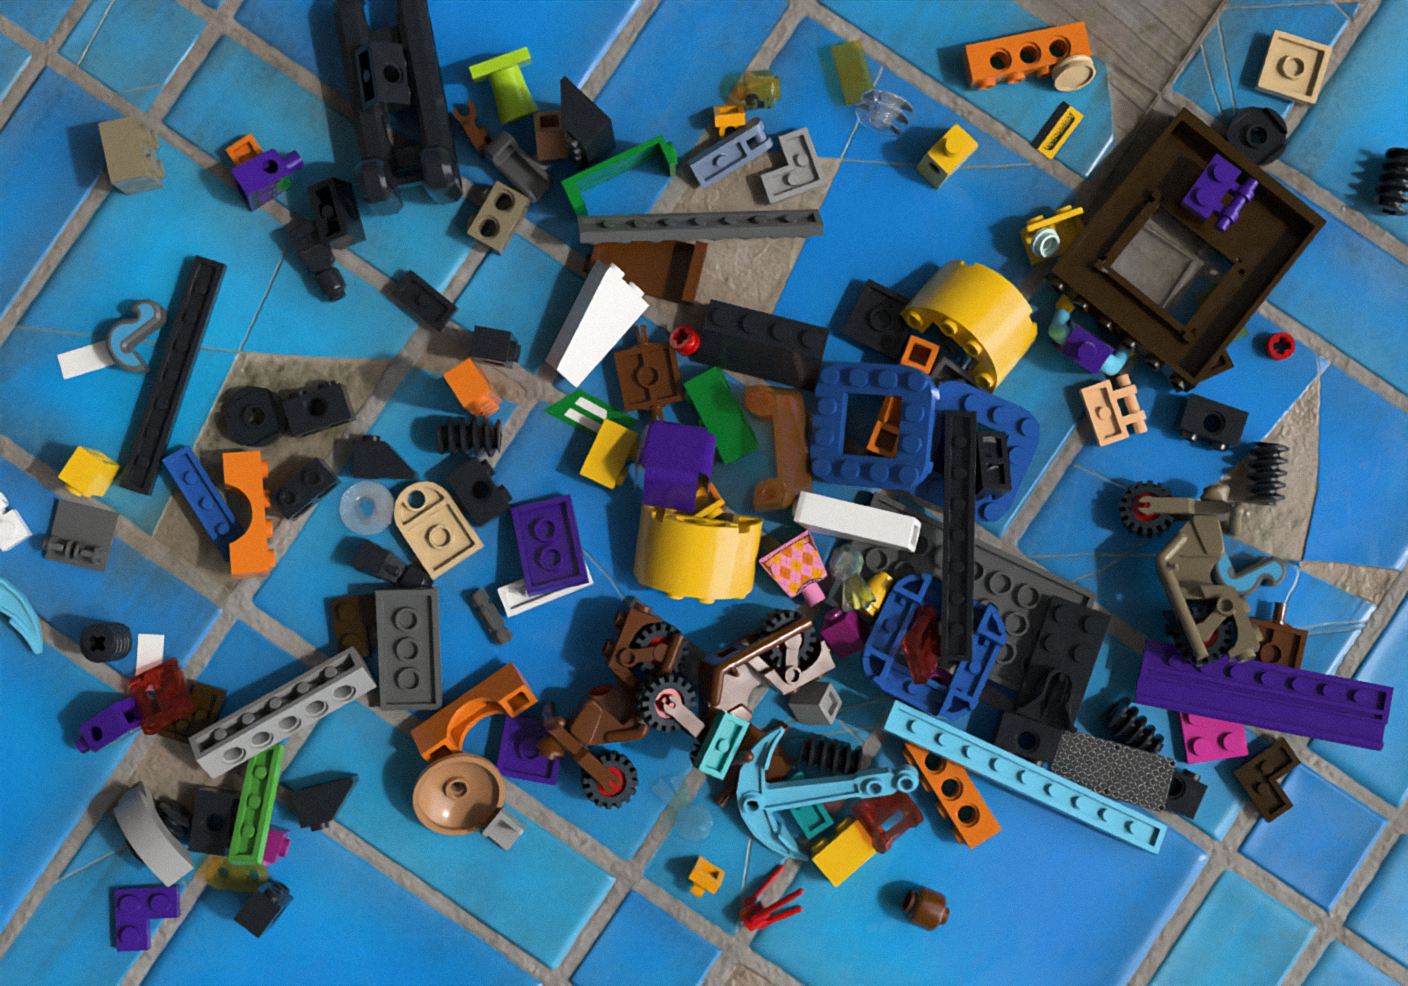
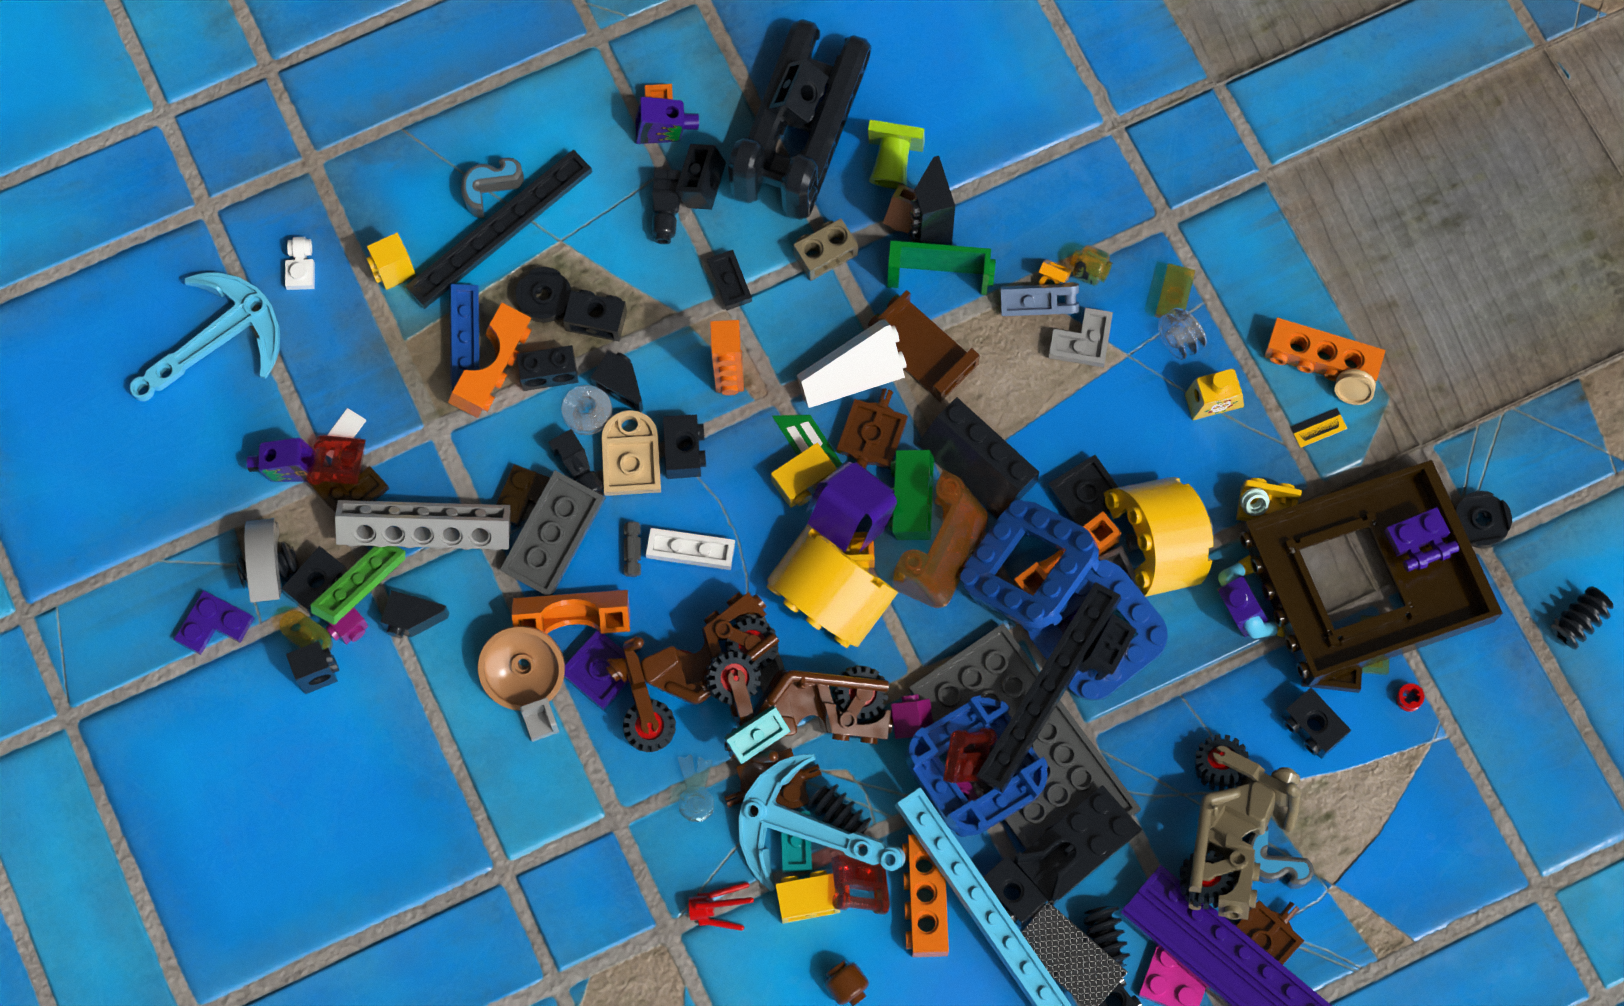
camera: 35 degrees right, 15 degrees down
dark grey hinge [42,499,119,572] -> none
white sticker [57,340,116,380] -> none
black piece [80,622,133,663] -> none
dark tan brick [98,115,166,195] -> none
black piece [437,416,502,457] -> none
reddish brown plate [453,101,492,159] -> none
black brick [469,325,521,369] -> none
dark grey animal [484,131,553,202] -> none
dark purple plate [511,494,589,597] -> none
dark grey plate [577,209,824,245] -> none
red bush [669,325,700,356] -> none
light orange tile [688,856,726,899] -> none
torso [758,530,827,607] -> none
light grey panel [788,681,843,726] -> none
white slope [792,491,922,553] -> none
clear light blue piece [829,544,877,613] -> none
yellow cone [852,570,894,618] -> none
light nougat plate [1079,374,1148,447] -> none
black piece [1245,442,1290,506] -> none
tan plate [1254,29,1333,107] -> none

